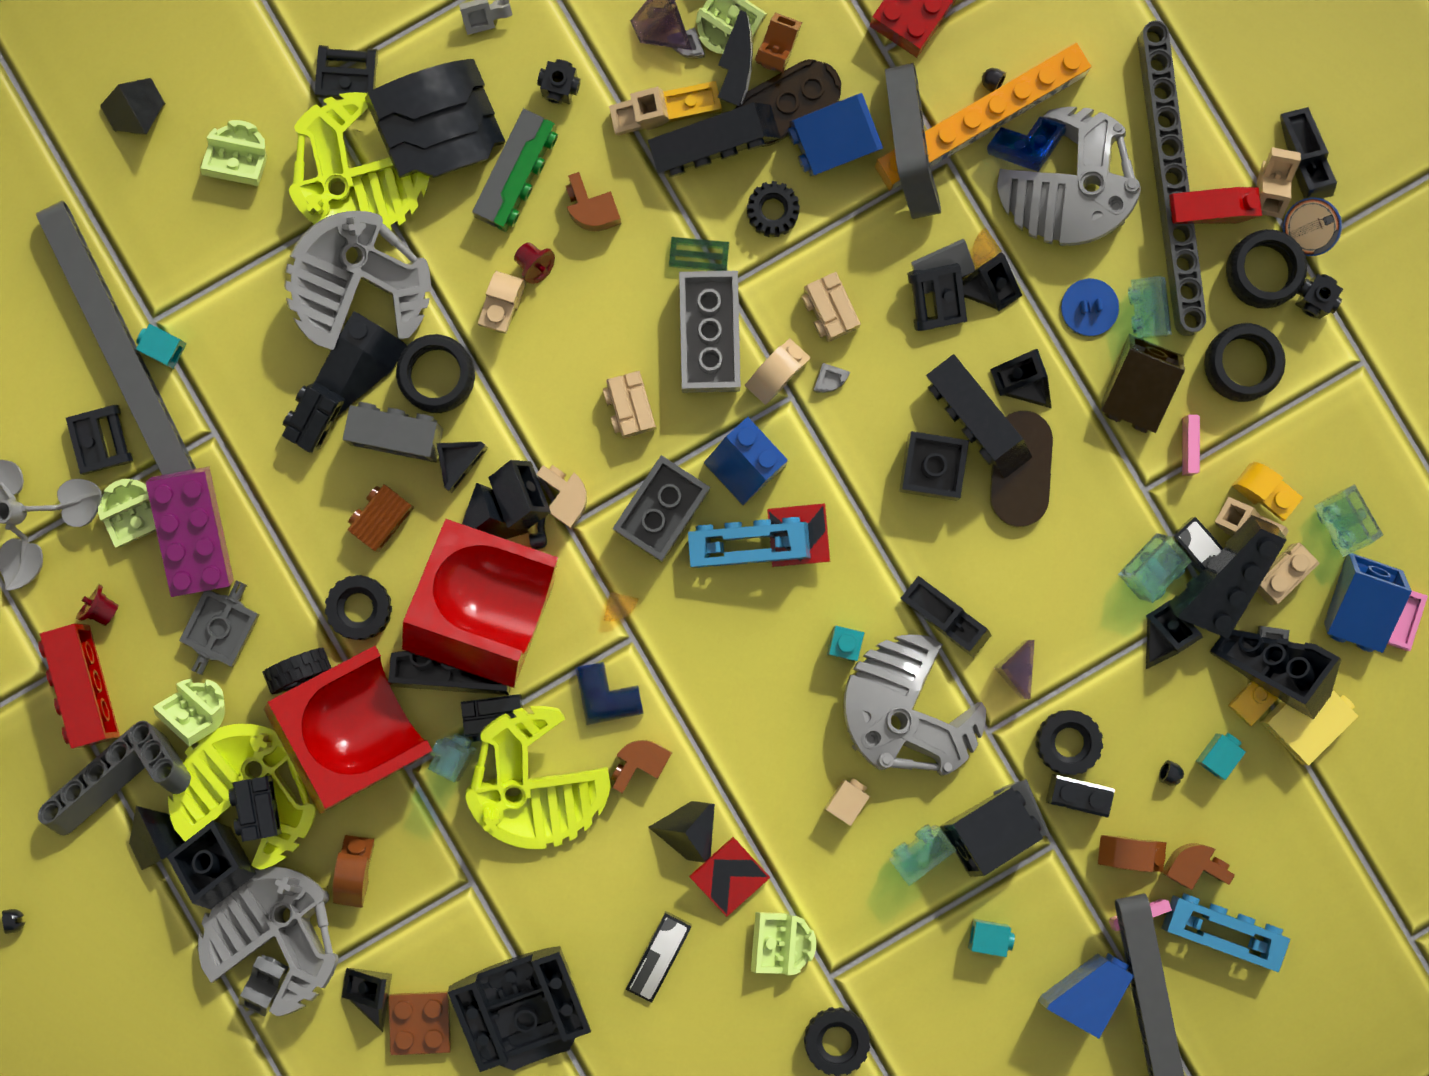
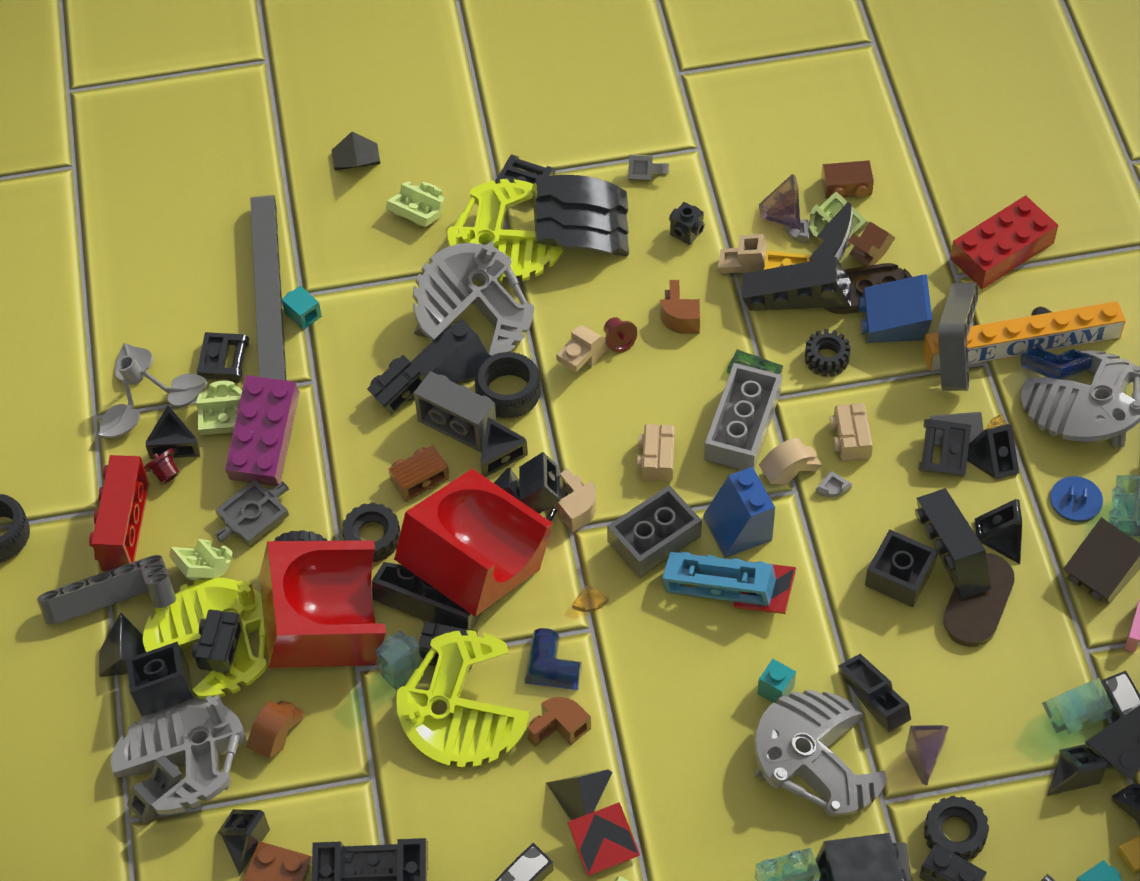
camera: 30 degrees right, 30 degrees down
piece [472,108,558,232] -> none
tan brick [825,778,870,826] -> none
none -> black slope [145,405,201,459]

